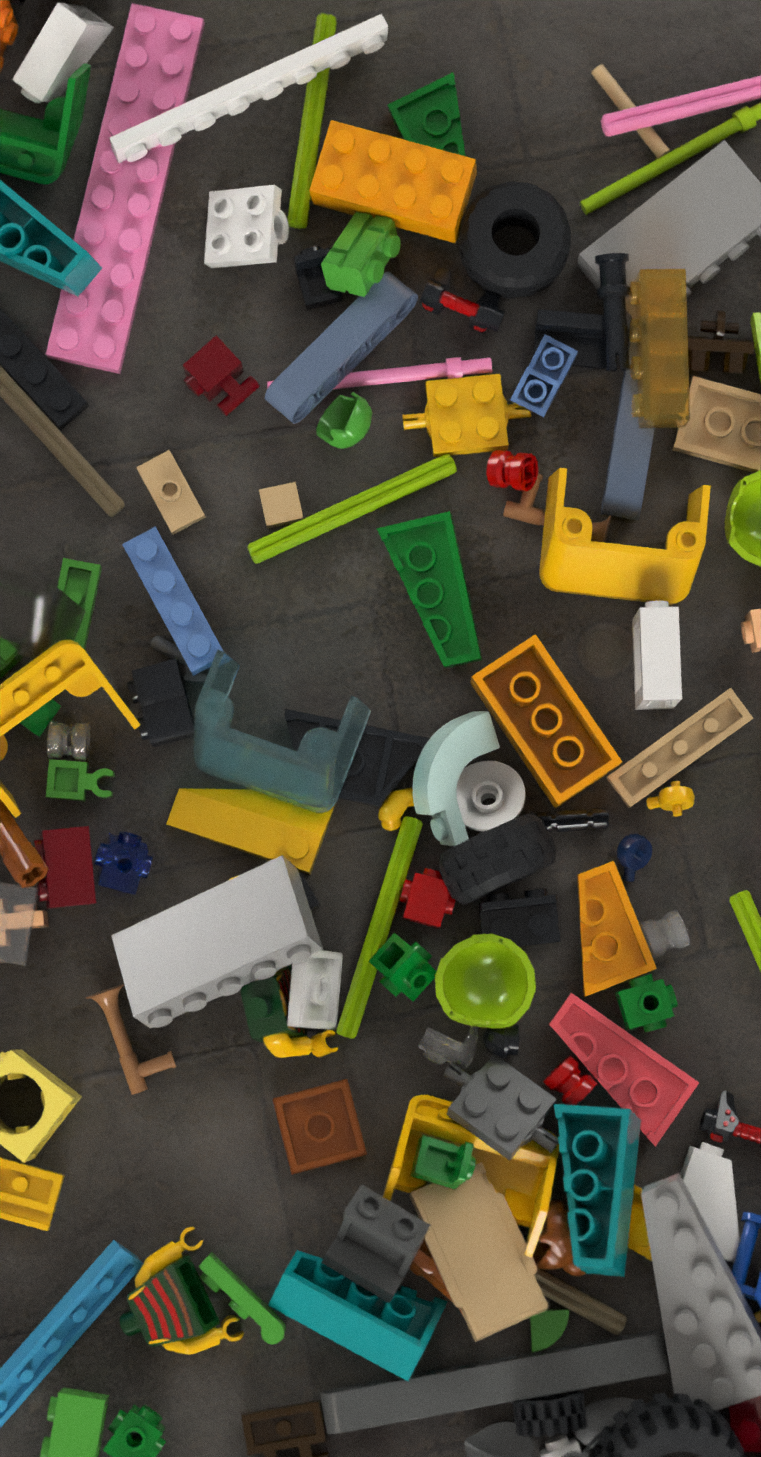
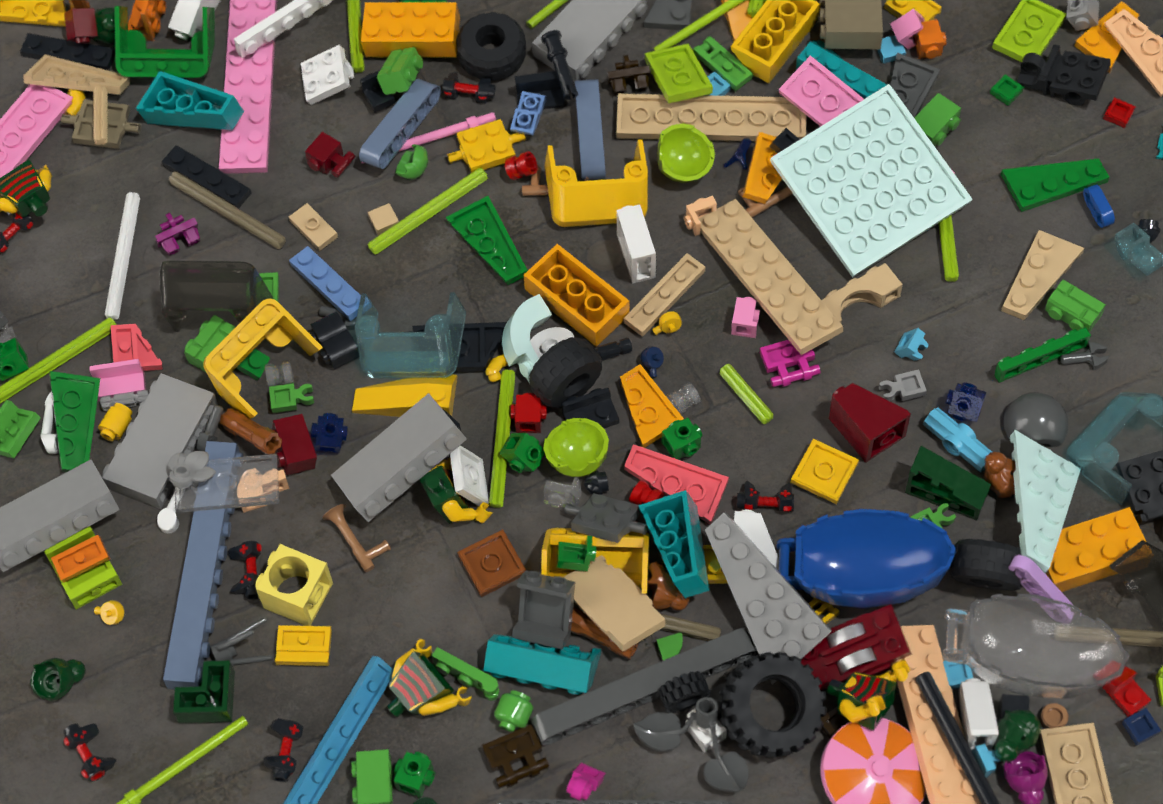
camera: 10 degrees left, 20 degrees down
clear yellow brick [629,269,690,428] -> none
none -> bright green head [494,690,533,732]

